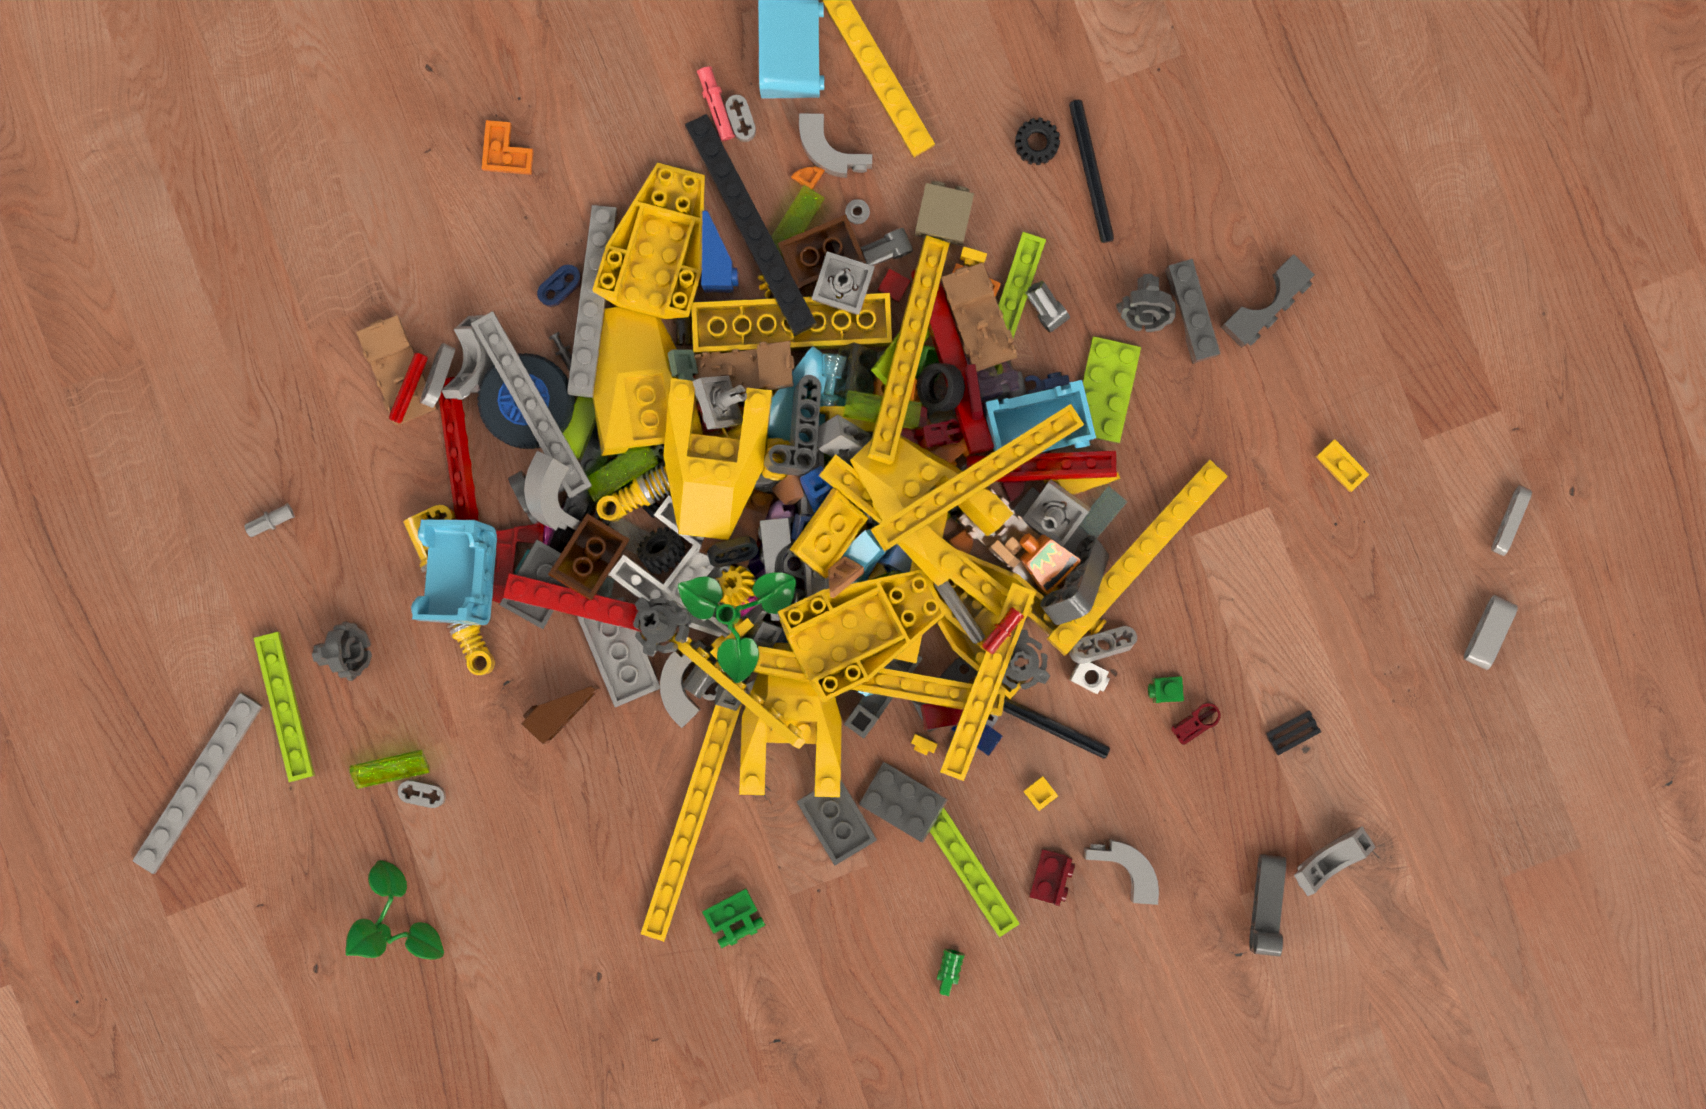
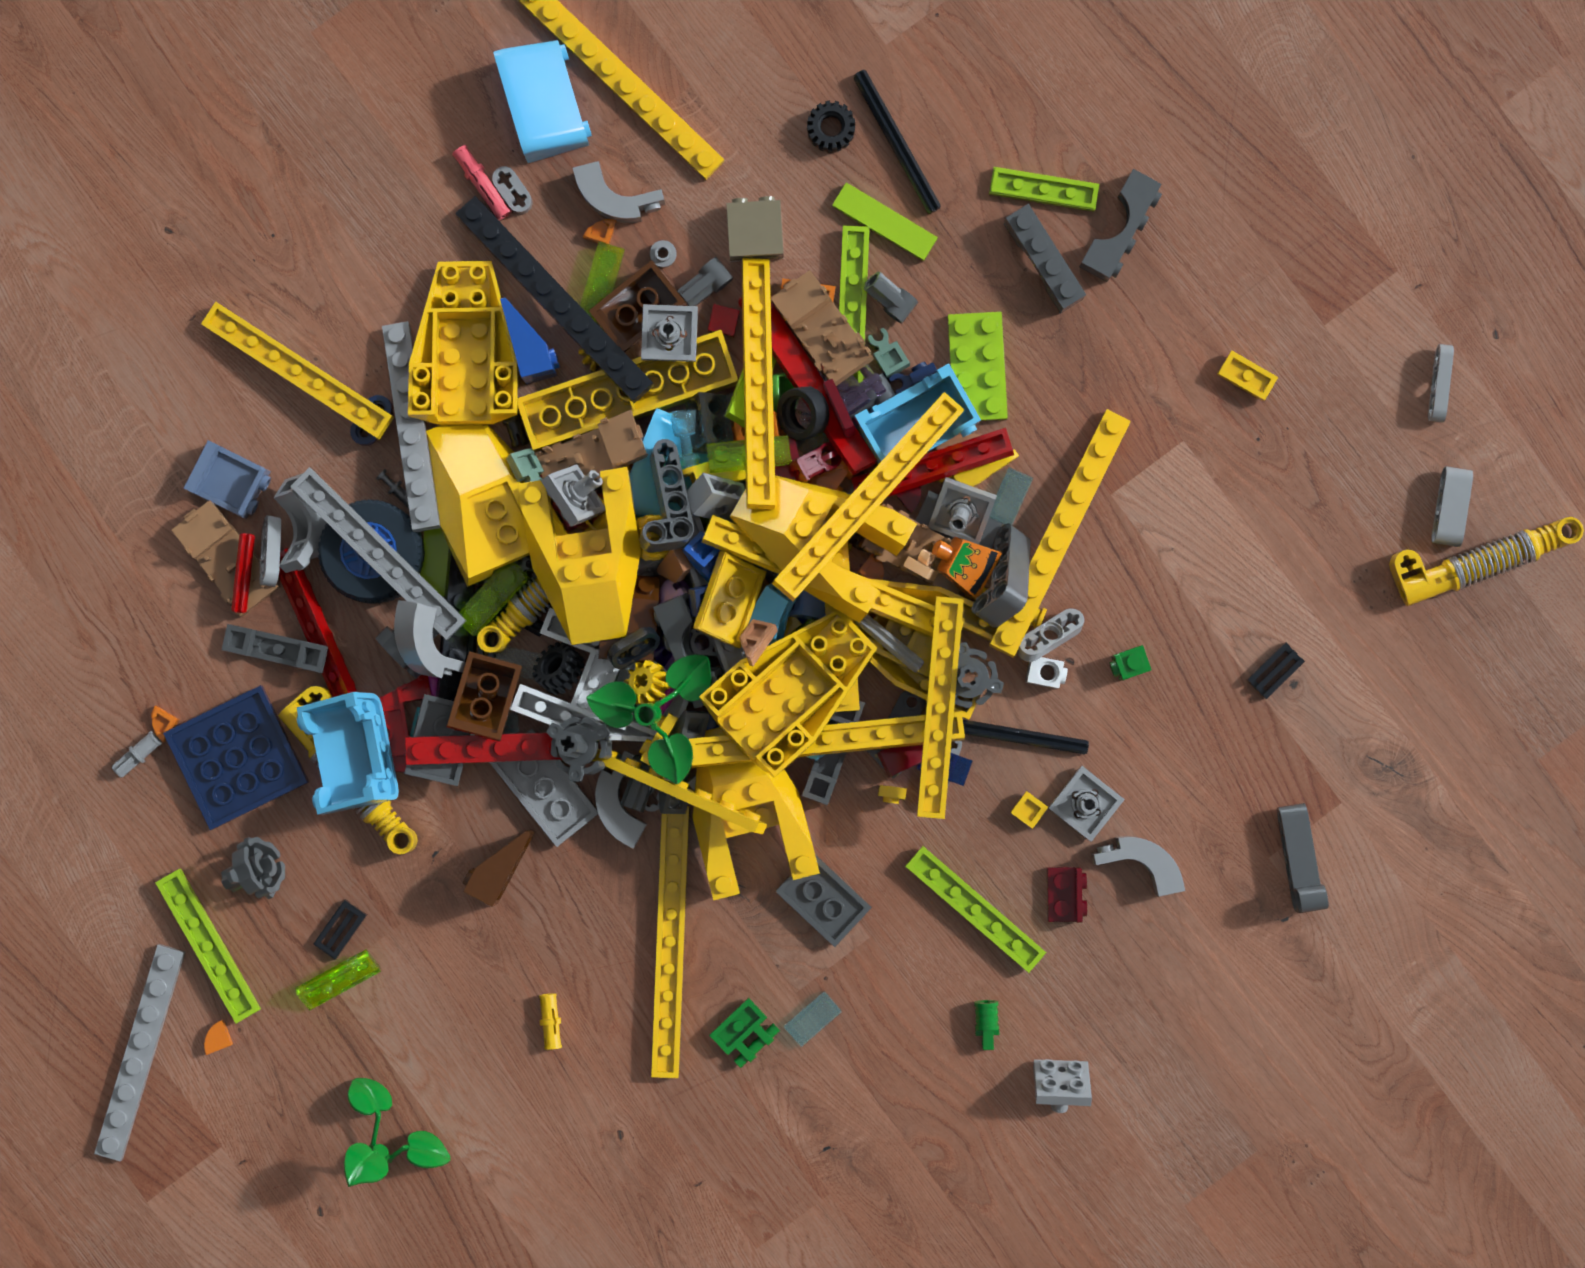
camera: 15 degrees left, 0 degrees up
light grey beam [398,780,446,808] -> none
orange plate [481,120,534,175] -> none
dark grey plate [859,762,948,843] -> none
yellow plate [960,247,987,267] -> none
red axle [982,607,1024,654] -> none
dark grey piece [1116,274,1176,332] -> none
dark red piece [1171,702,1221,745] -> none
light grey arch [1294,826,1376,896] -> none
none -> orange tile [151,705,180,742]
none -> dark blue plate [163,685,309,830]
none -> sand blue panel [184,440,271,519]
none -> yellow plate [201,302,394,440]
none -> orange tile [204,1019,233,1055]
none -> dark grey slope [221,624,328,673]
none -> black tile [313,899,368,960]
none -> yellow pin [539,993,562,1050]
none -> clear light blue tile [784,990,842,1047]
none -> lime tile [832,182,938,262]
none -> sand green plate [868,328,910,379]
none -> lime tile [989,167,1099,212]
none -> light grey plate [1033,1059,1092,1113]
none -> light grey plate [1048,766,1125,842]
none -> yellow piece [1389,517,1584,606]

